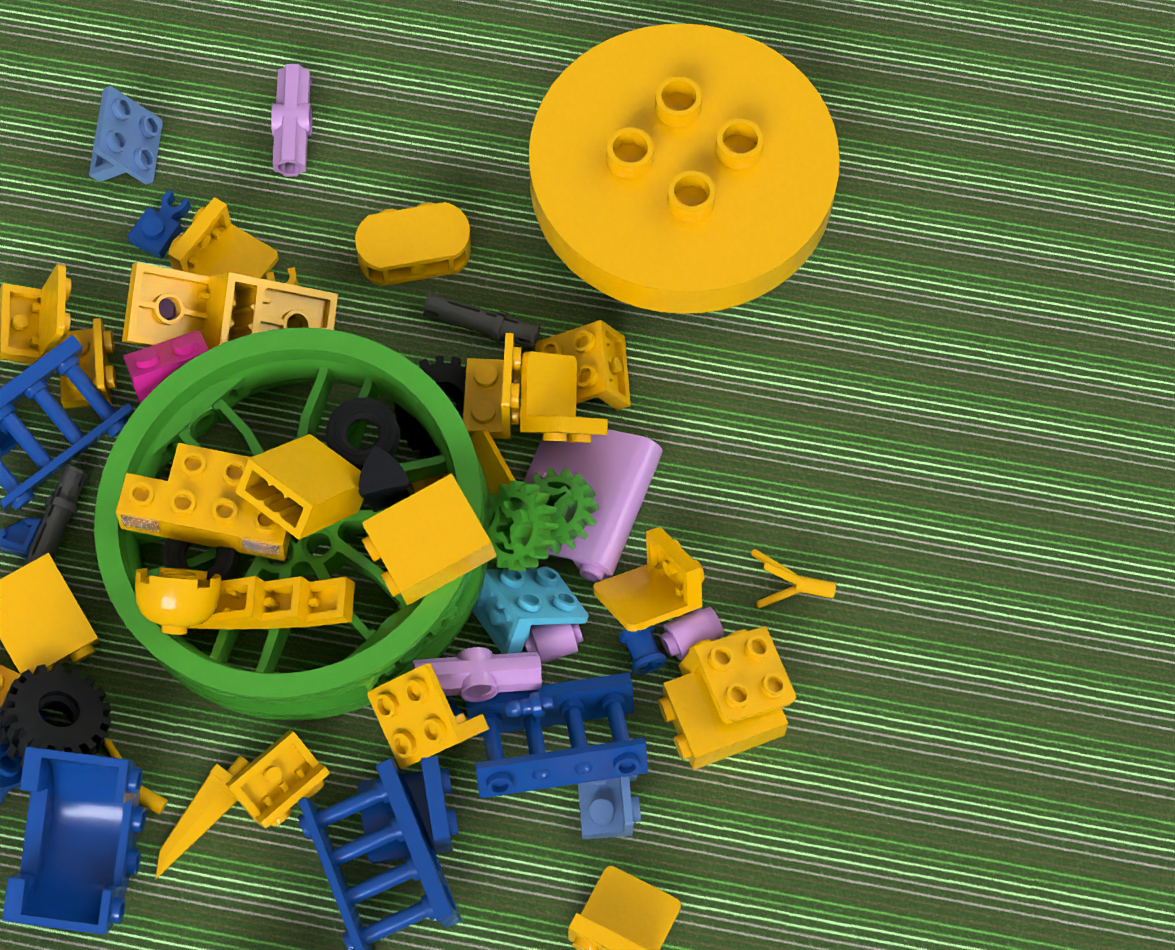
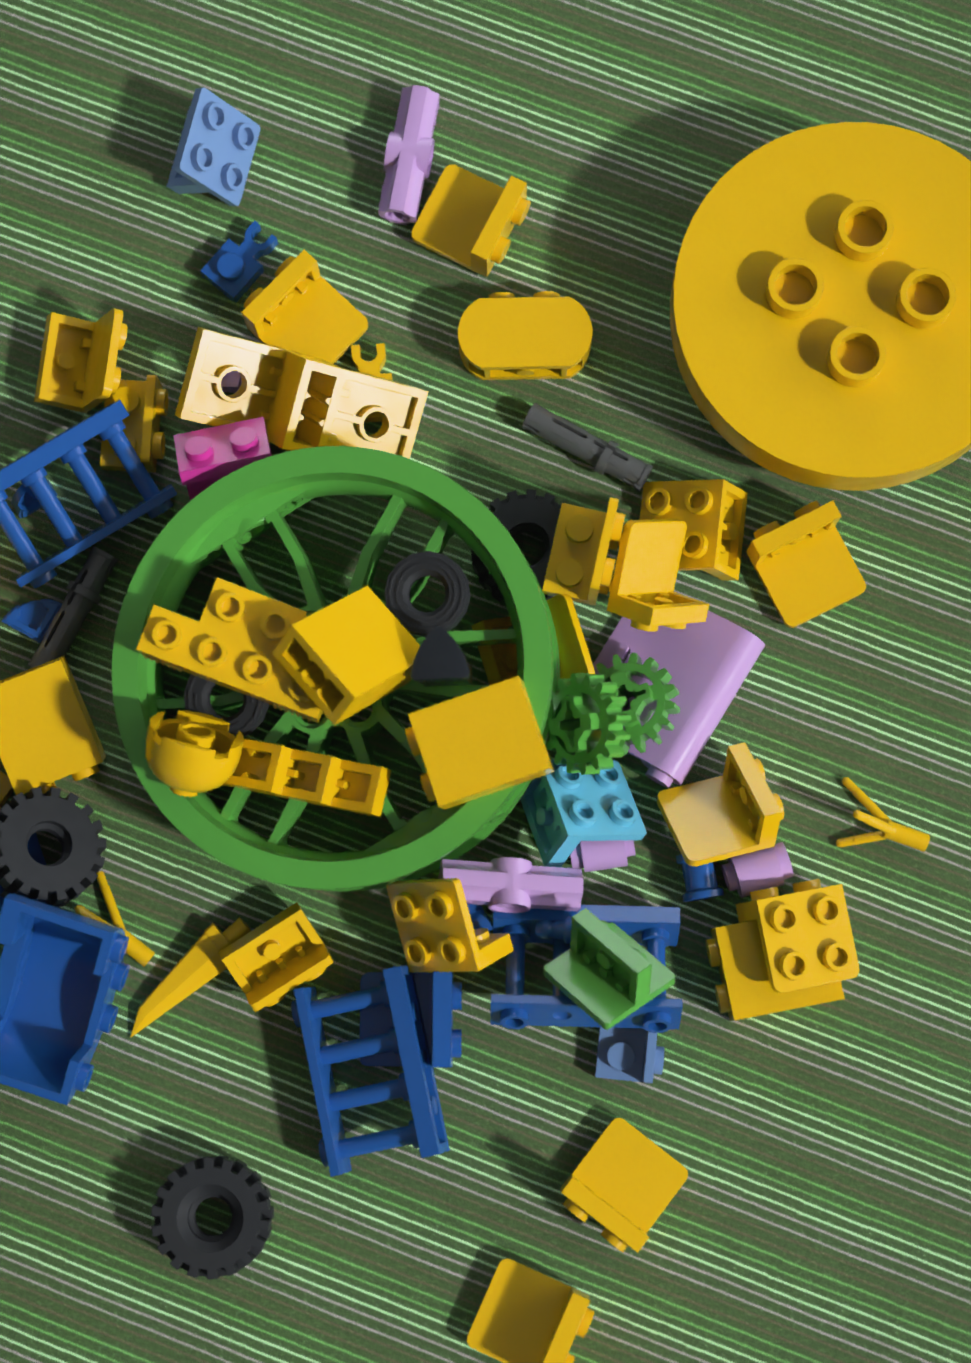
camera: 15 degrees right, 15 degrees up
none -> yellow bracket [411,164,531,277]
none -> bright green bracket [544,908,675,1030]
none -> yellow bracket [746,501,866,628]

